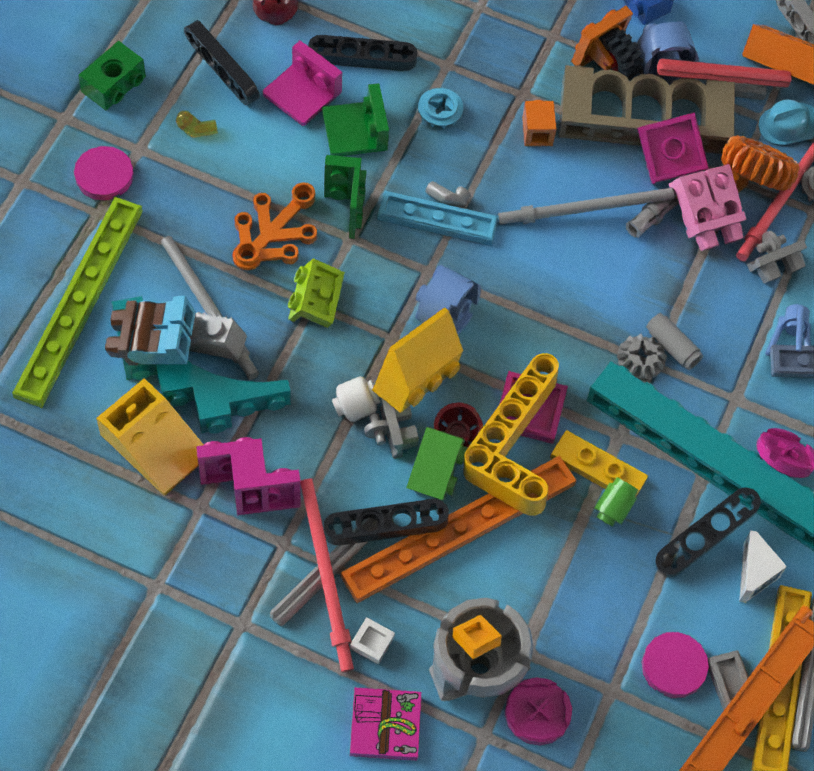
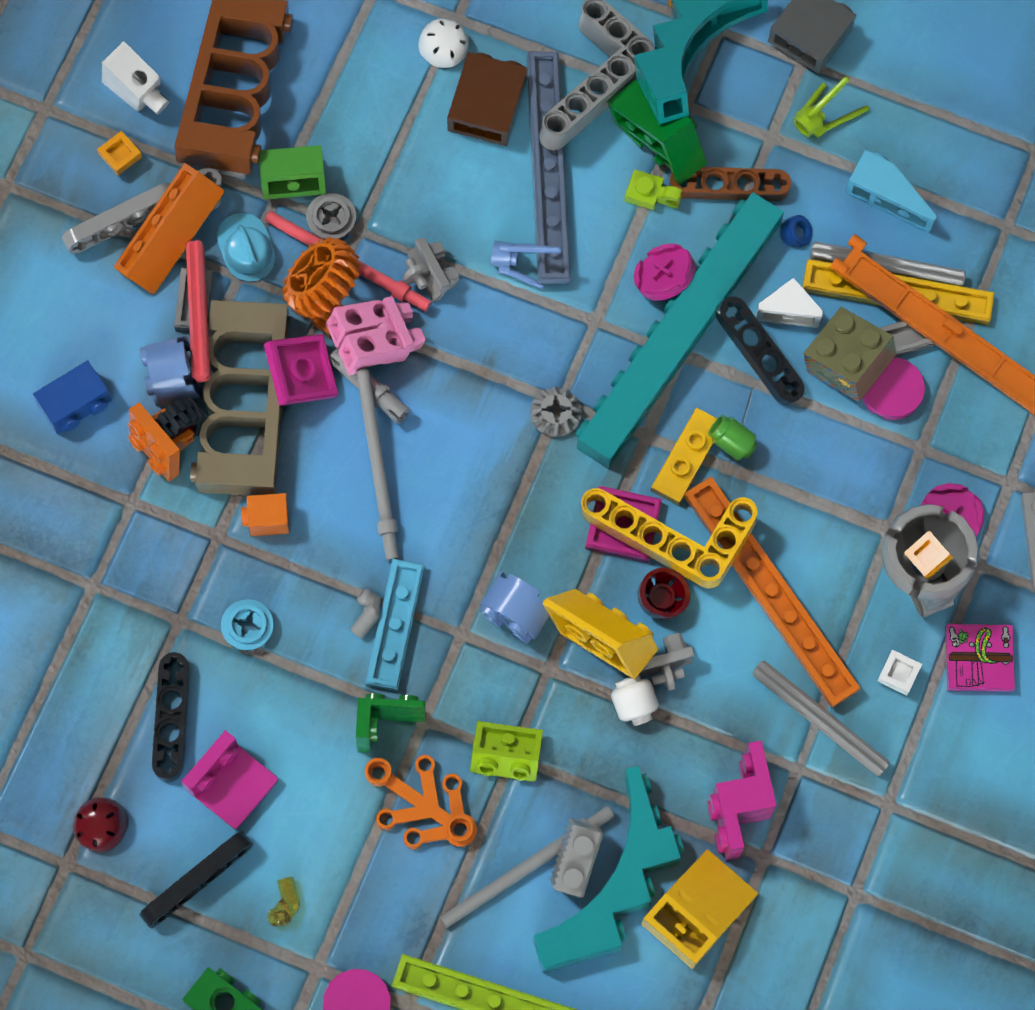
camera: 90 degrees left, 10 degrees up
hips [105,296,196,365] -> none
coral bar [300,478,354,672] -> none
green bracket [322,83,389,156] -> none
black beam [323,499,449,546] -> none
bright green brick [406,427,468,500] -> none
light grey piece [646,313,703,370] -> none
none -> olive brick [803,307,896,402]

